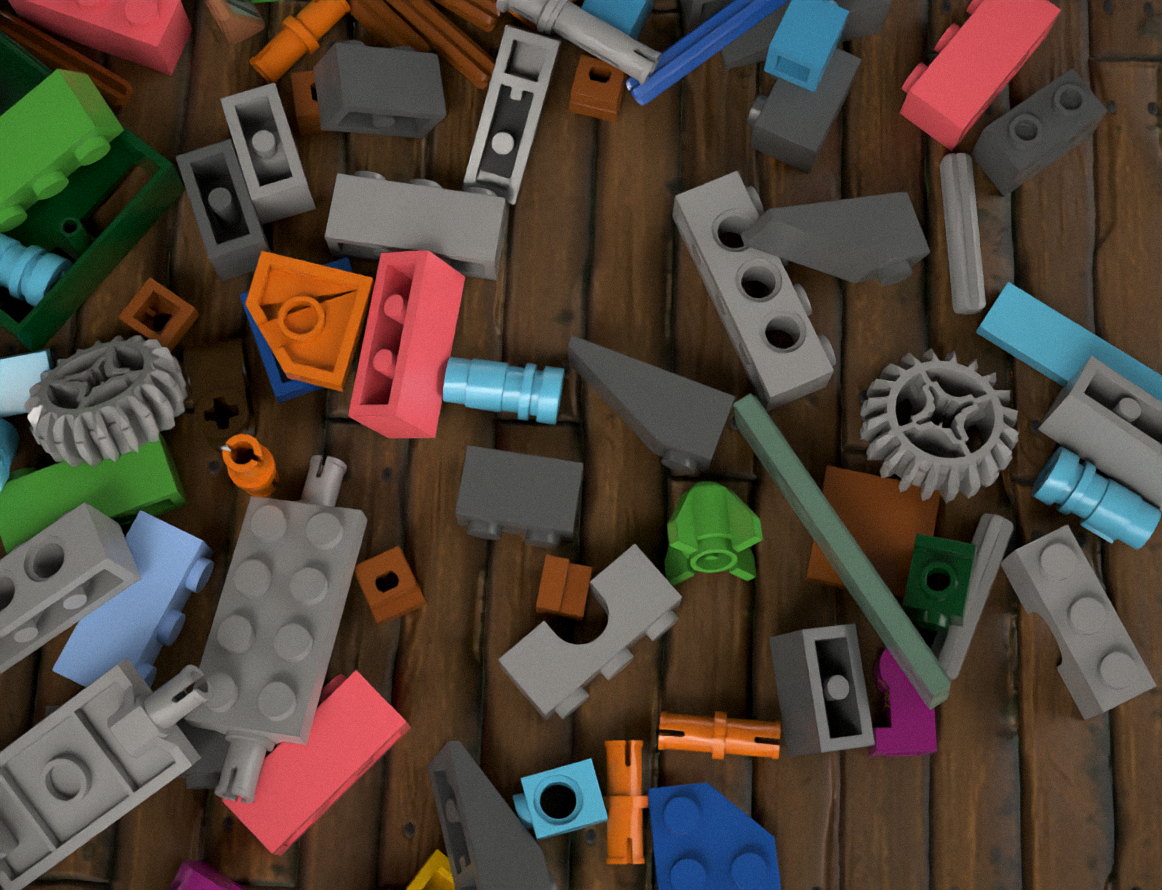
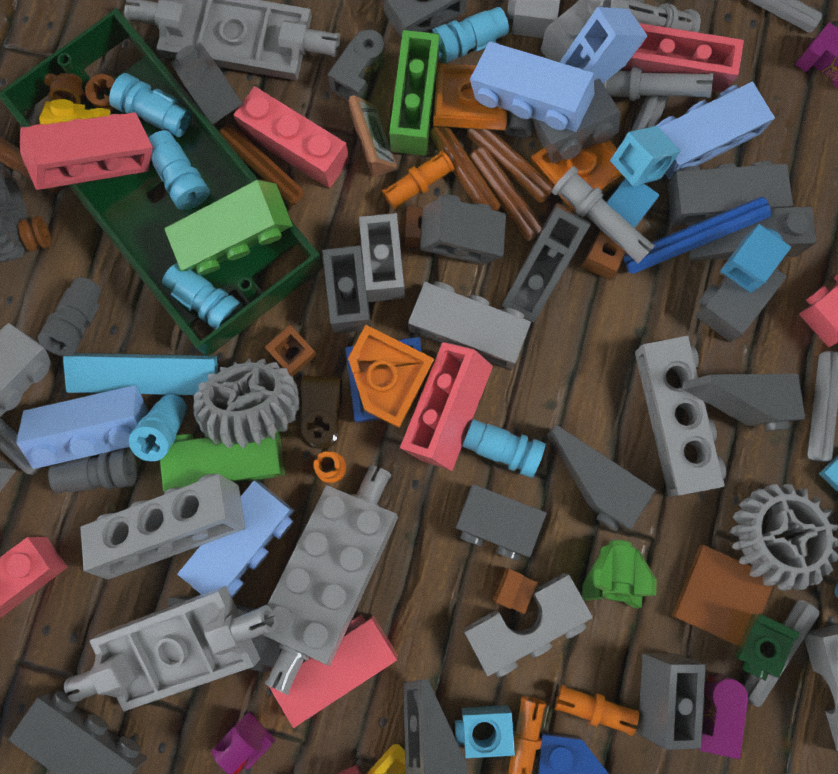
camera: 15 degrees right, 5 degrees up
dark orange piece [354,546,427,627] -> none
sand green tile [733,393,952,710] -> none

